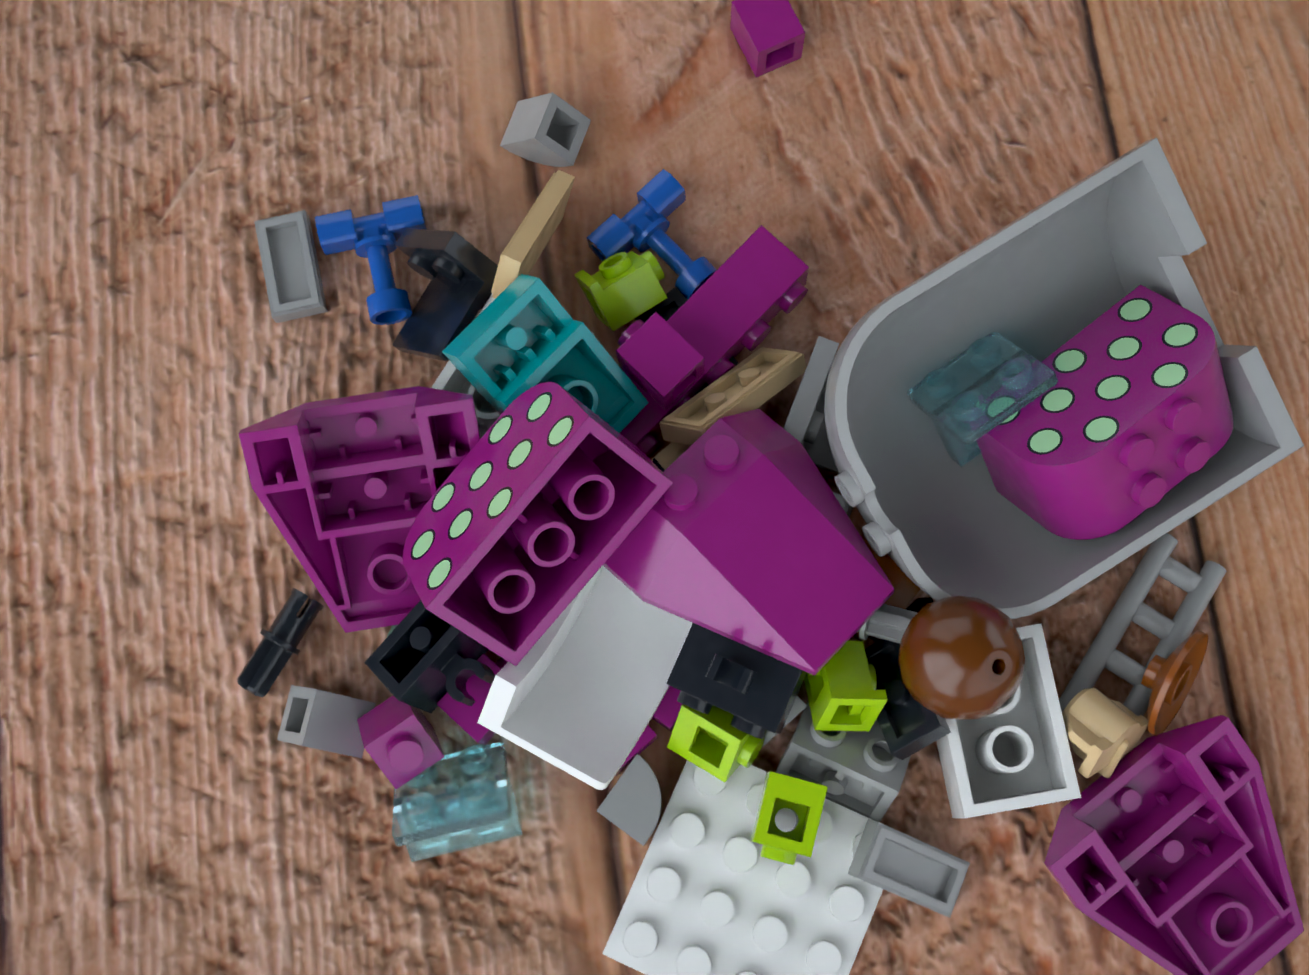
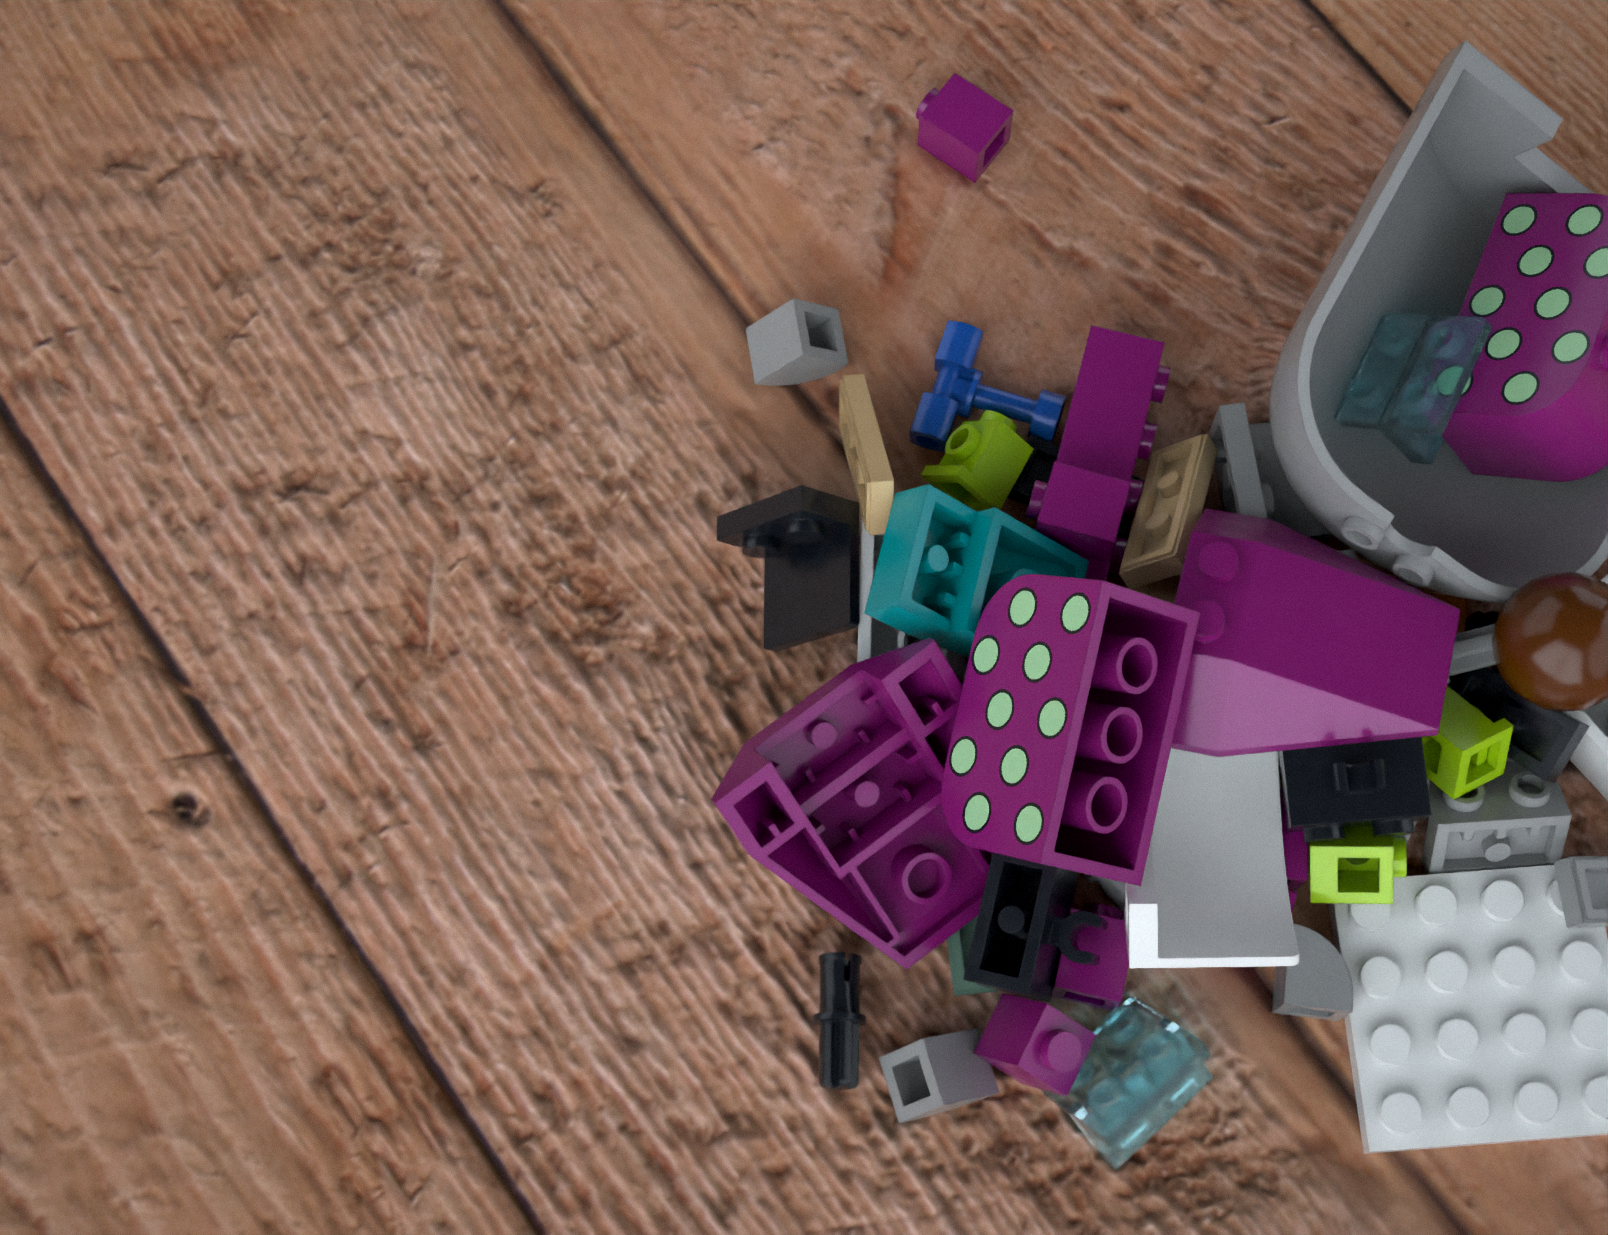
camera: 30 degrees left, 5 degrees down
light grey tile [254,210,328,323] -> none
blue bar [315,195,427,325] -> none
lime brick [751,771,828,865] -> none

